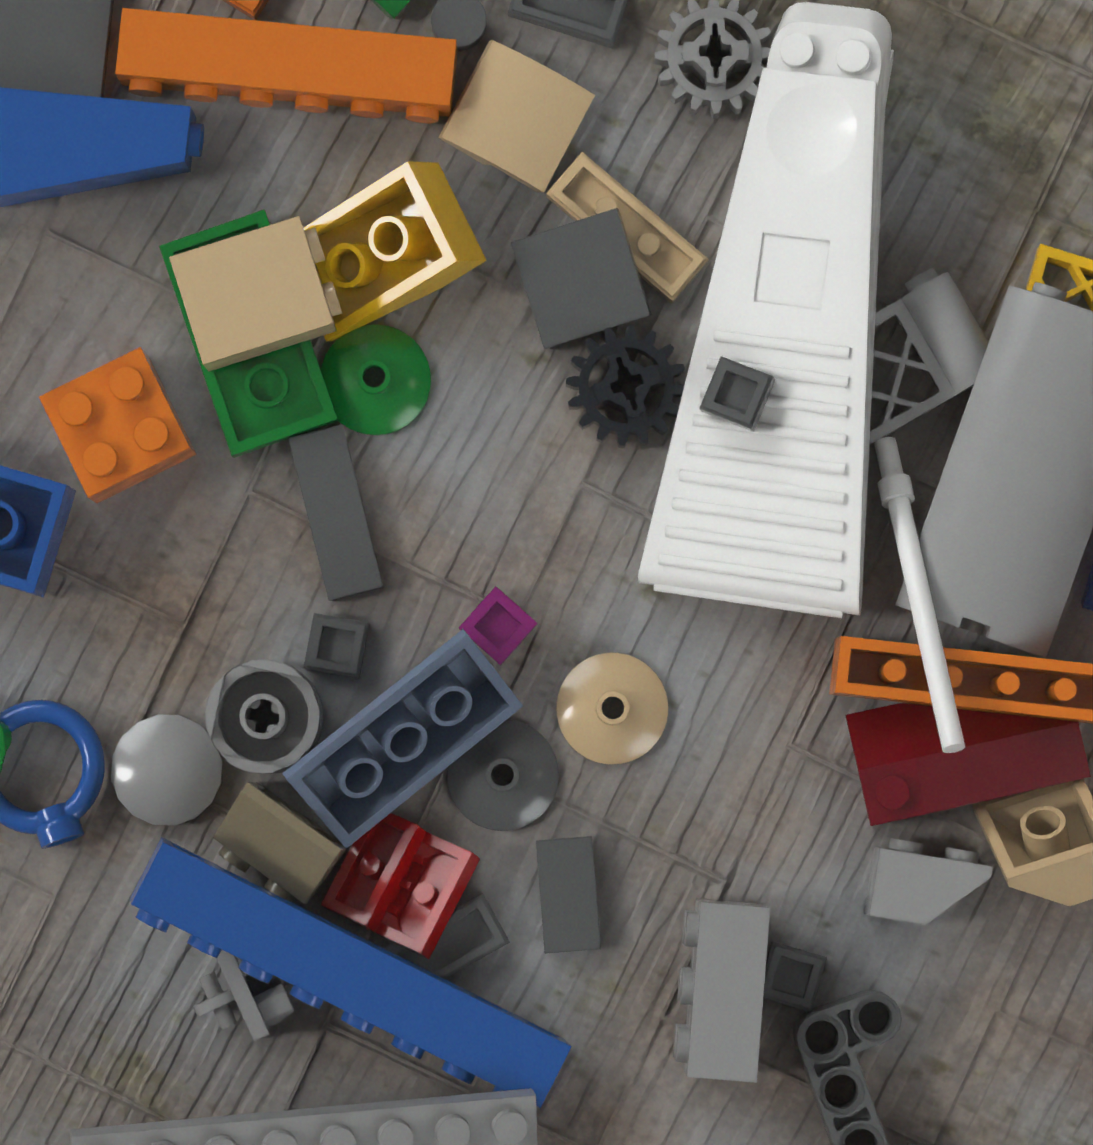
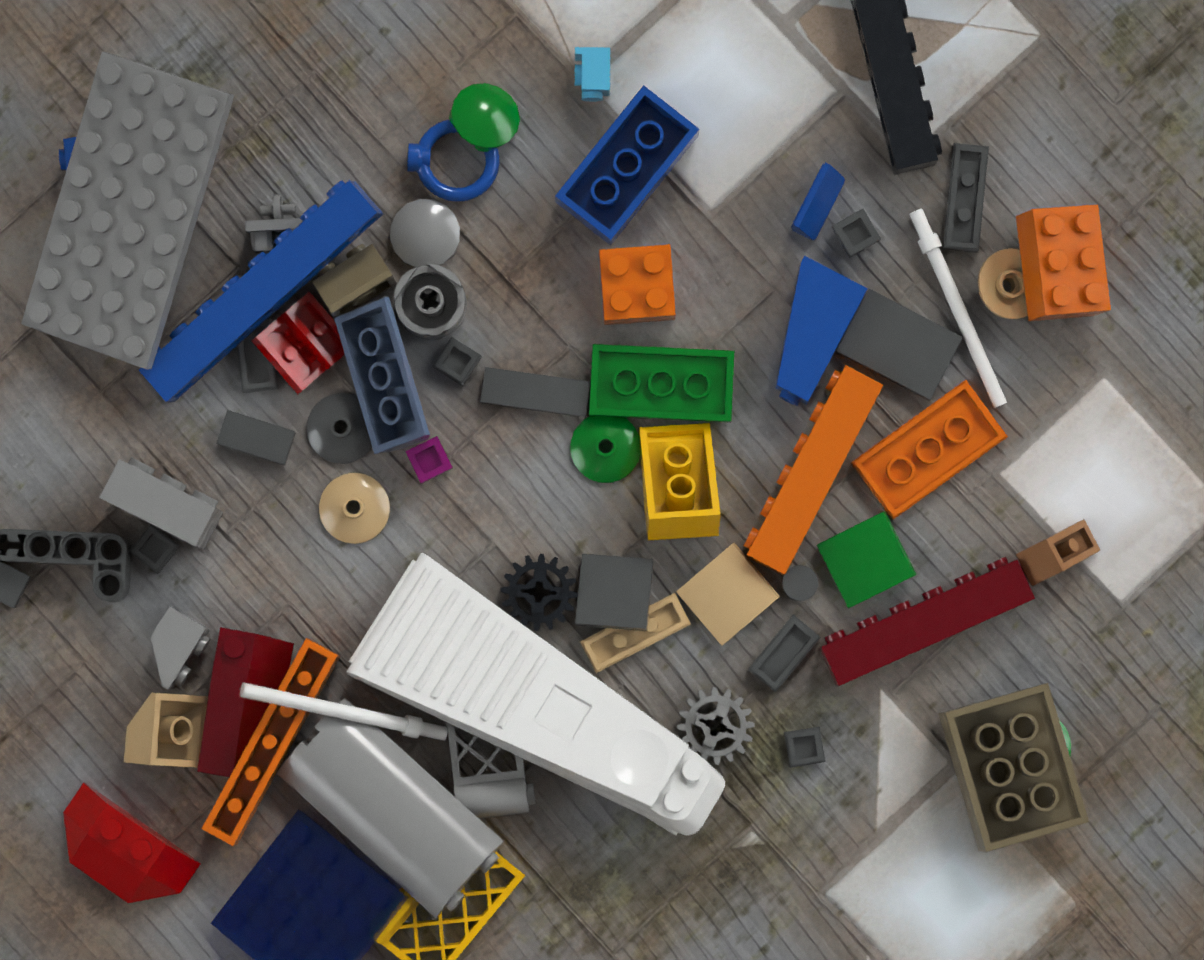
camera: 115 degrees right, 0 degrees up
tan brick [169,216,342,372] -> none
dark grey tile [699,356,775,432] -> none

